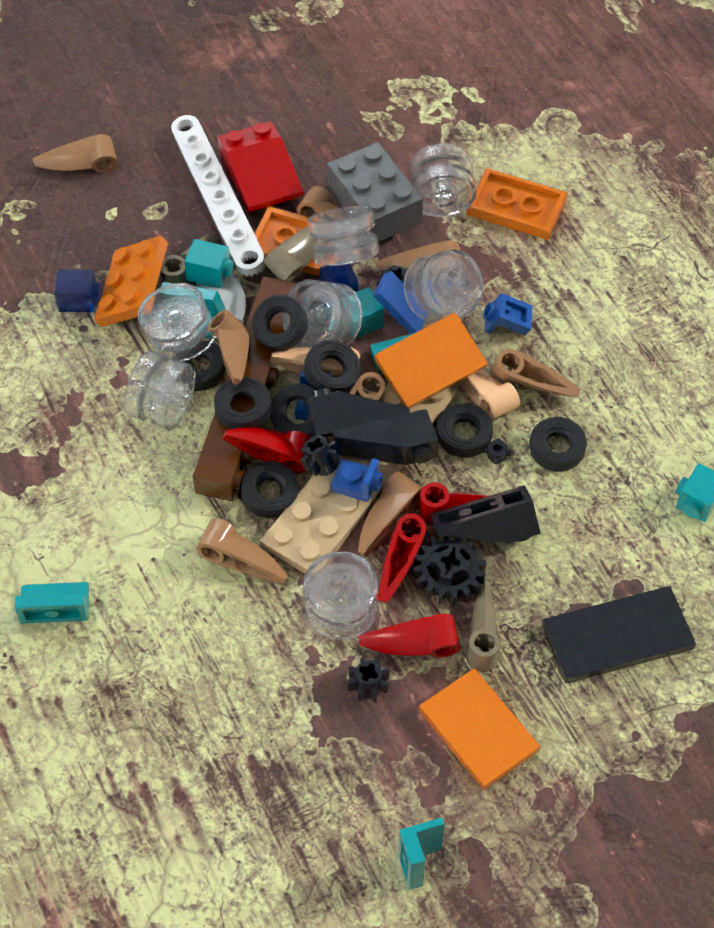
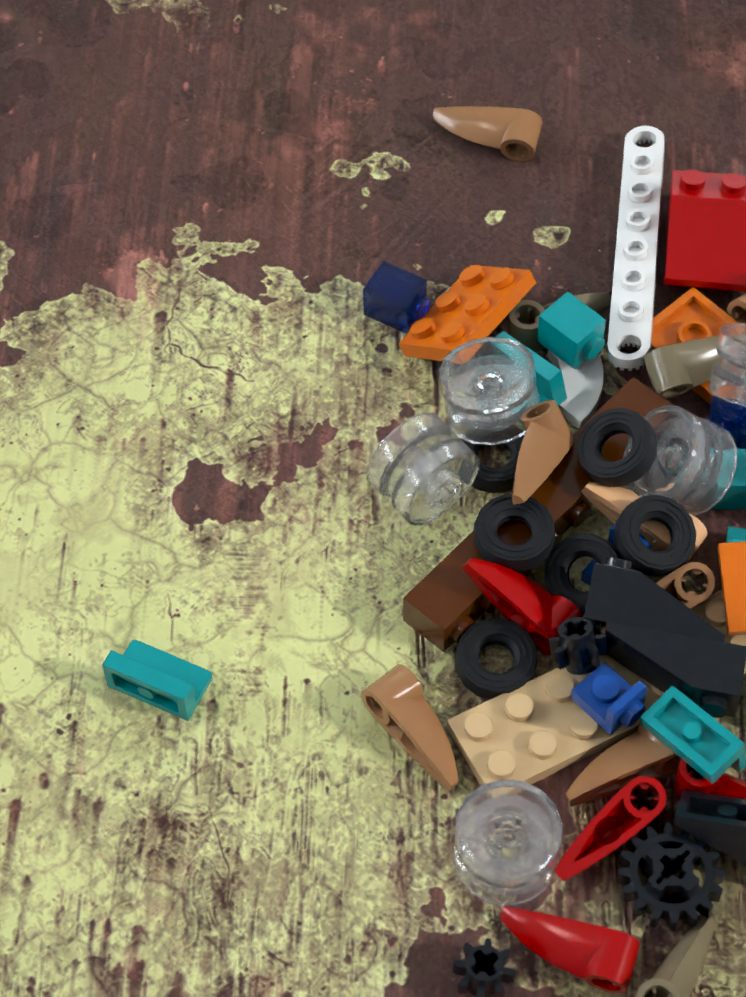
camera: 30 degrees right, 0 degrees up
none -> teal panel [640,685,746,784]

